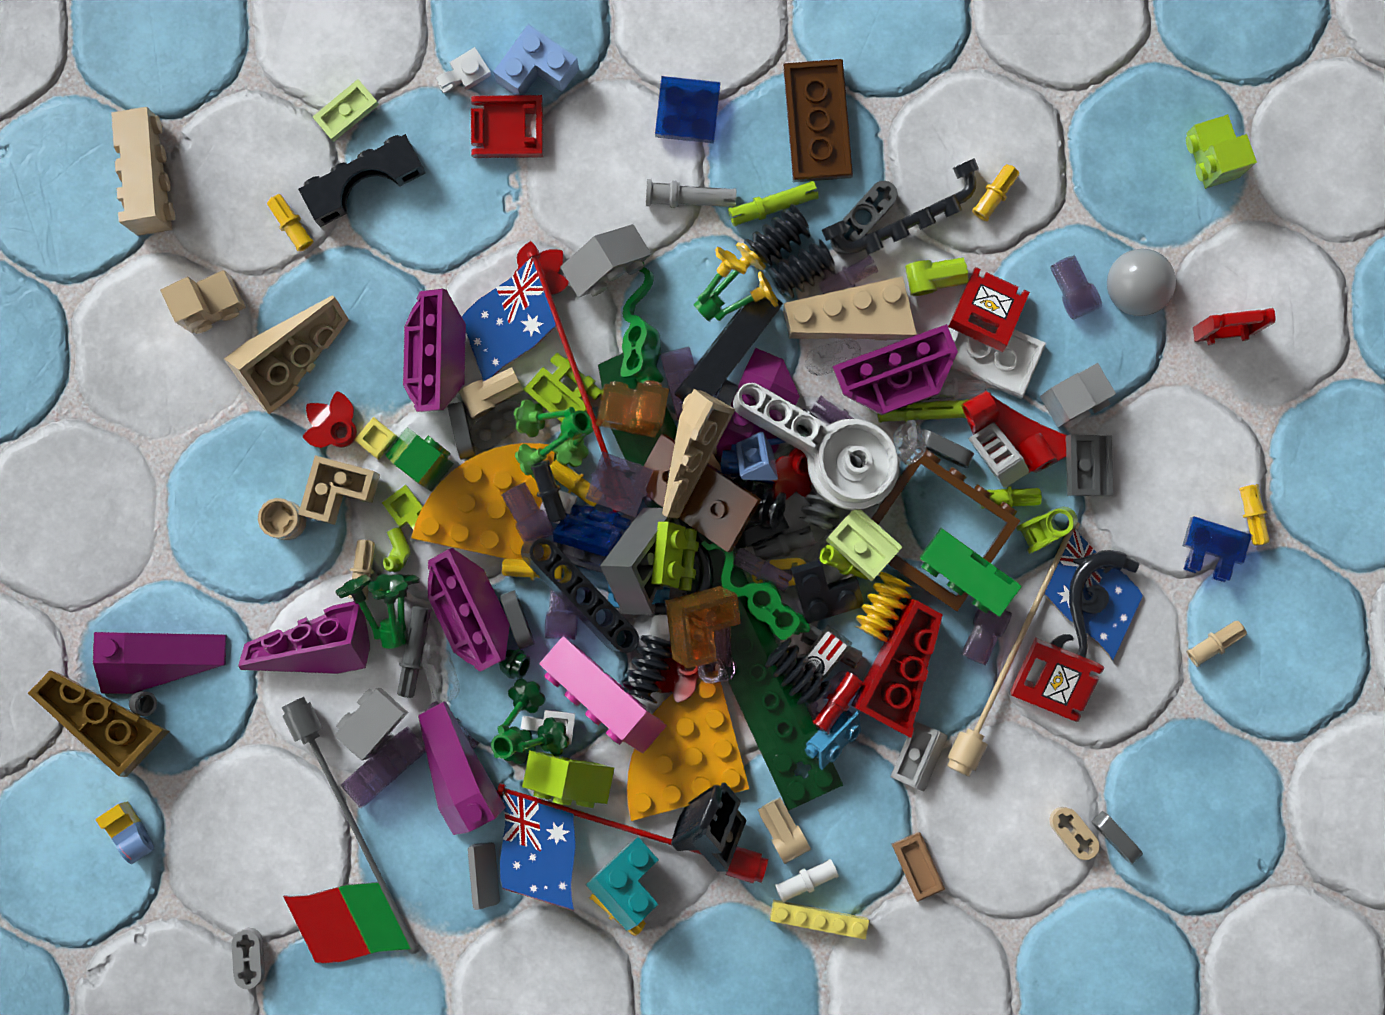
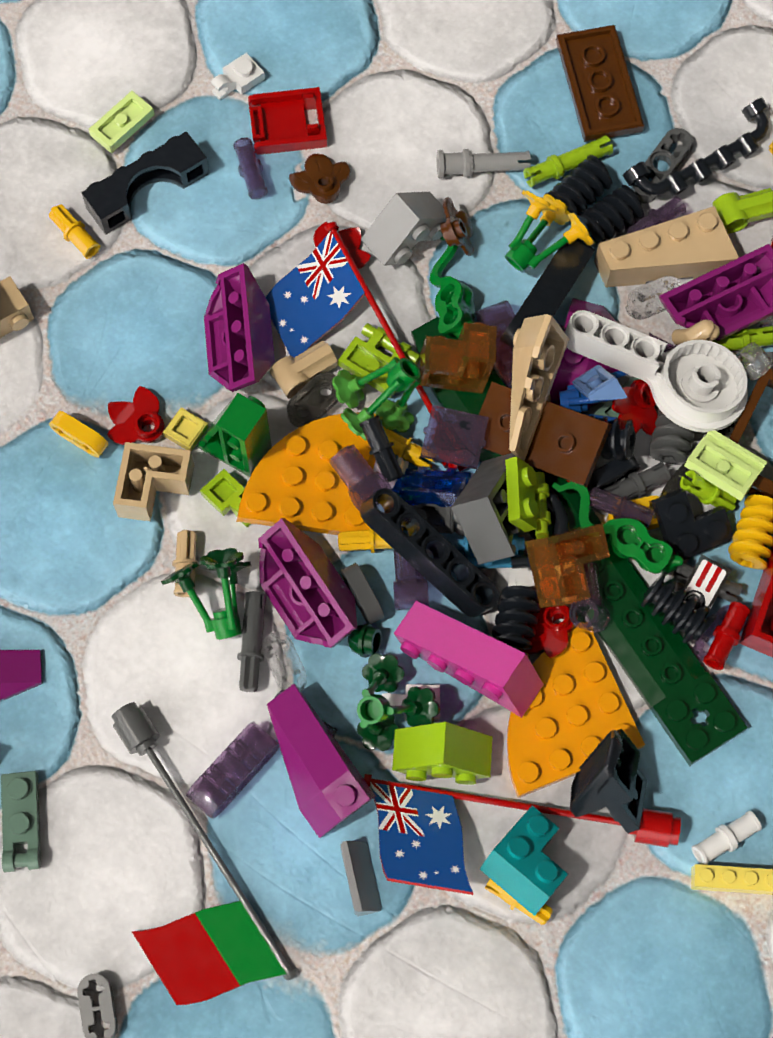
camera: 10 degrees left, 15 degrees down
tan wedge [224,295,349,414] -> none
magenta wedge [238,601,370,674] -> none
tan wheel [258,498,307,540] -> none
light grey brick [334,688,409,761] -> none
lime arm [383,527,411,572] -> none
dark grey beam [448,401,476,460] -> none
light blue brick [493,24,579,95] -> none
clear blue plate [655,76,721,144] -> none
tan piece [757,797,811,864] -> none
dark azure hinge [805,710,861,770] -> none
none -> sand green plate [1,771,41,873]
none -> yellow beam [49,411,109,458]
none -> clear purple pin [233,138,268,199]
none -> reddish brown plate [289,154,350,204]
none -> reddish brown plate [440,197,474,256]
none -> tan arm [671,320,720,345]

